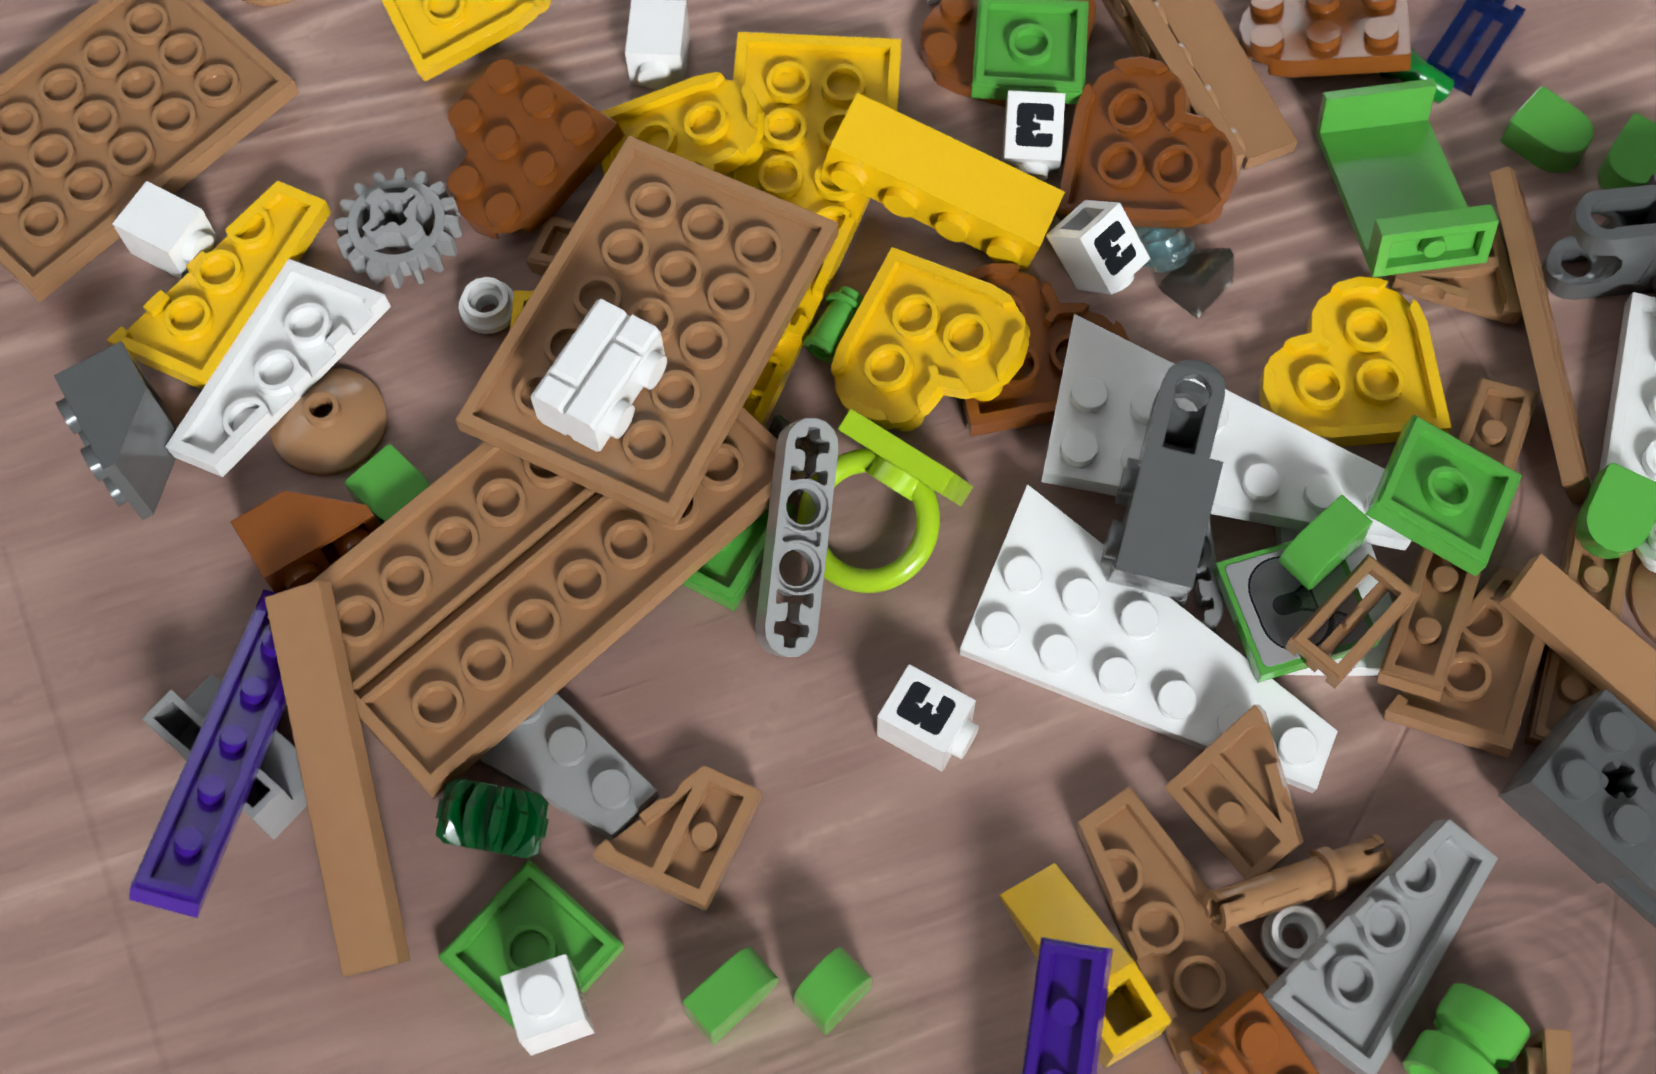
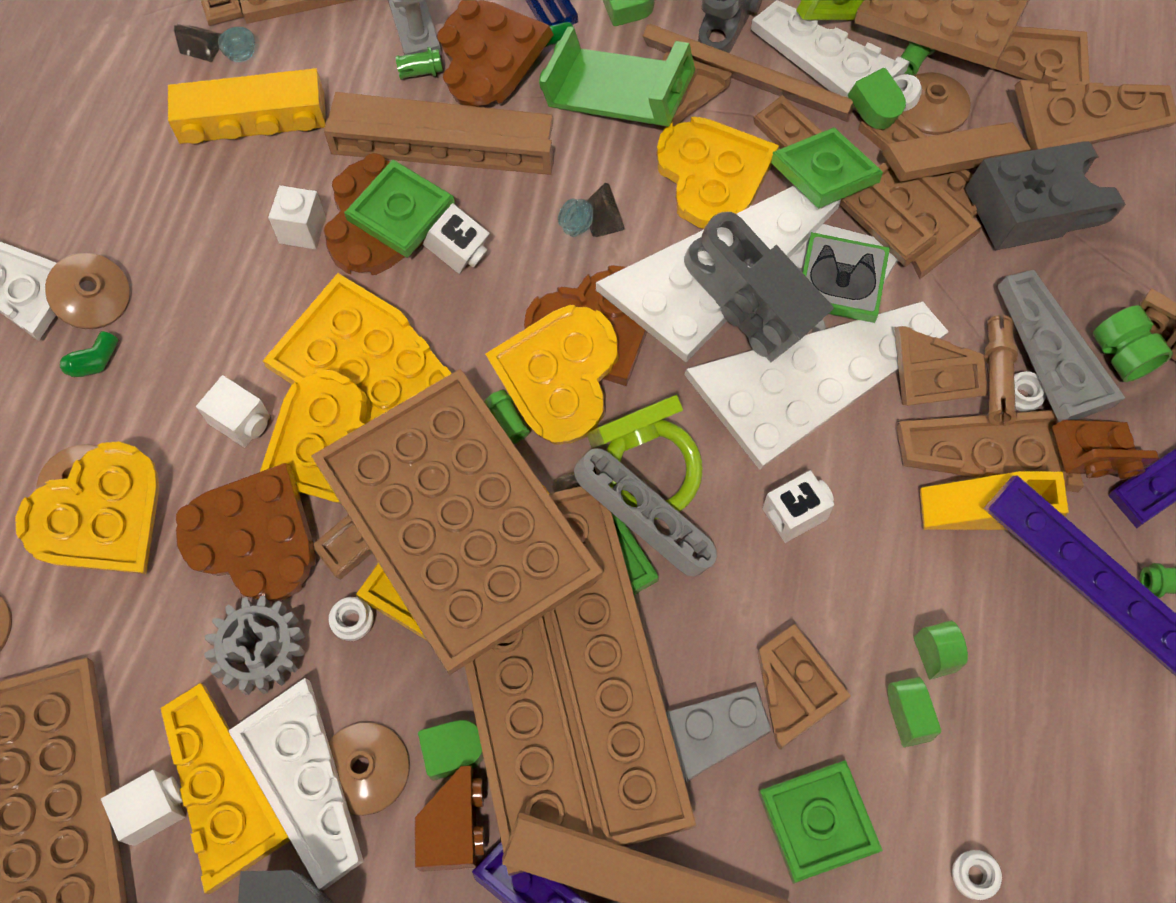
camera: 60 degrees left, 0 degrees up
dark green gear [435,778,549,858] -> none
white brick [500,954,595,1055] -> none
white brick [530,298,667,452] -> none
yellow brick [821,92,1065,272] -> none
white brick [1046,200,1150,295] -> none
dark orange plate [1055,56,1237,229] -> none
bright green piece [1278,494,1373,590] -> none
medium nougat tile [1285,554,1419,689] -> none

